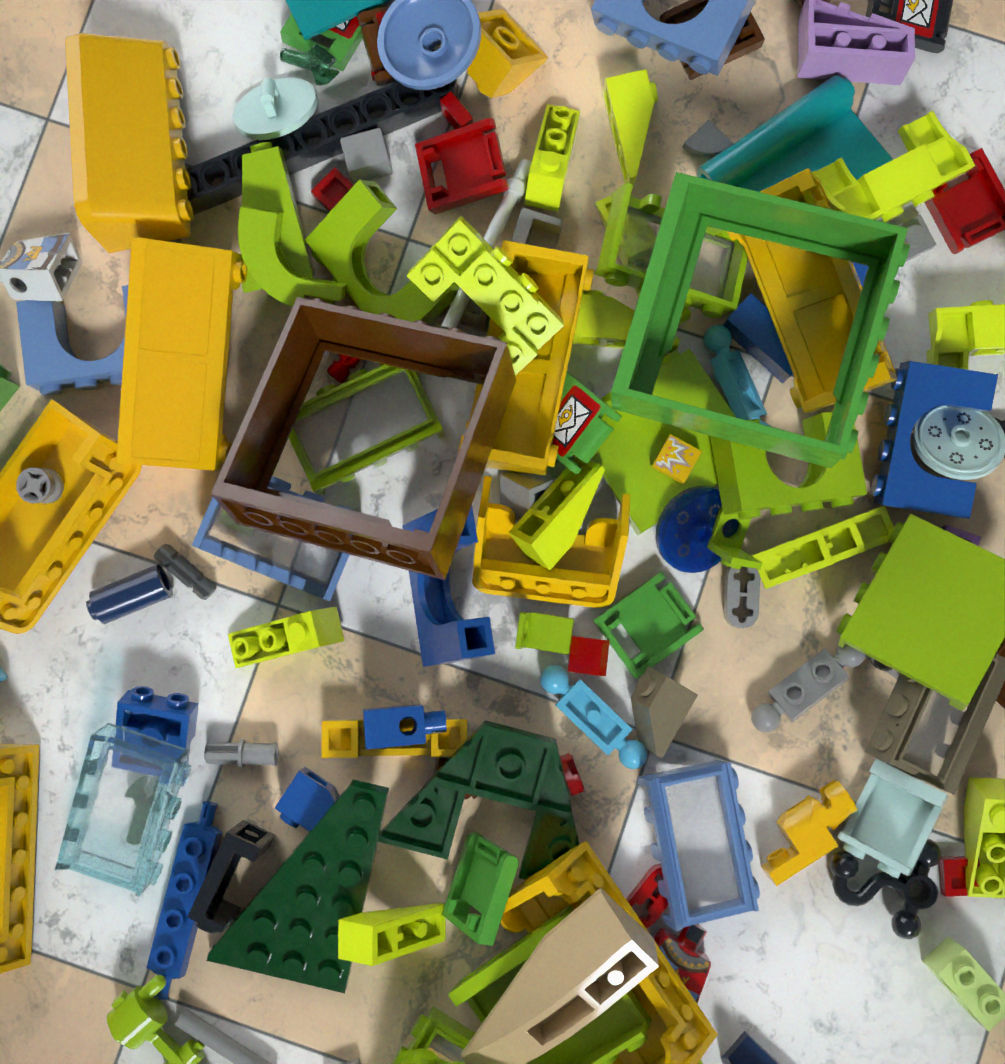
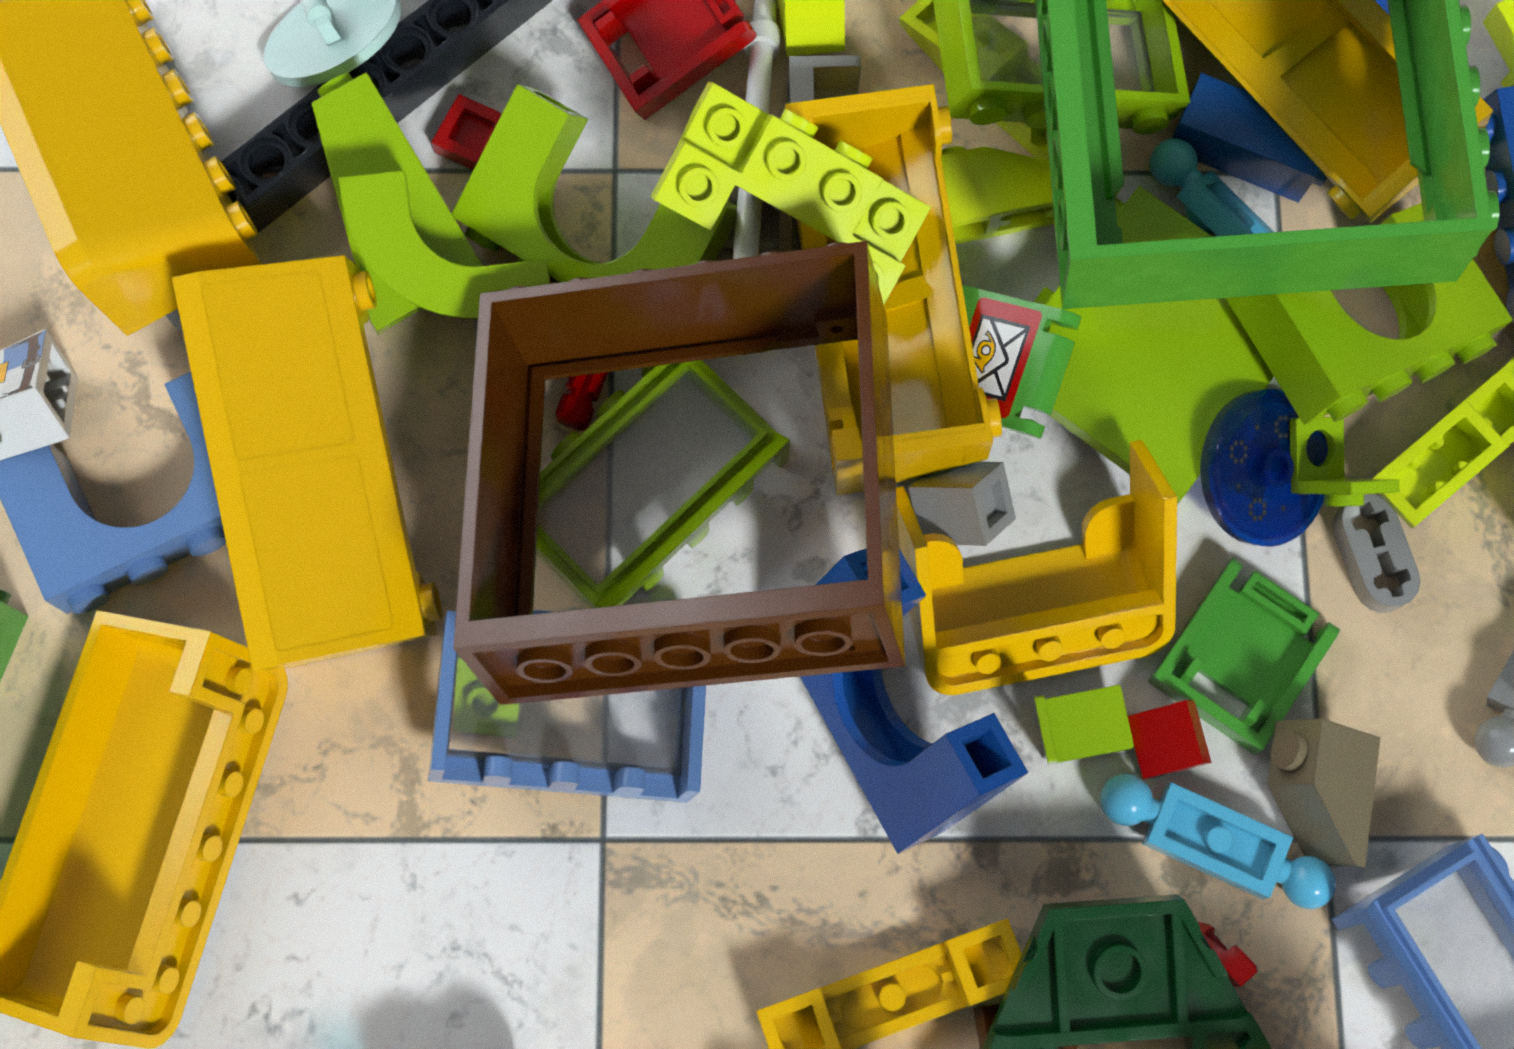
camera: 25 degrees left, 10 degrees down
light grey wheel [16,468,64,504] -> none
dark blue brick [86,564,173,624] -> none
dark grey axle [154,544,217,600] -> none
neon yellow slope [228,606,345,668] -> none
light grey panel [340,128,393,184] -> none
blue torso [363,704,447,749] -> none
neon yellow slope [509,457,605,570] -> none
tile [651,434,702,484] -> none

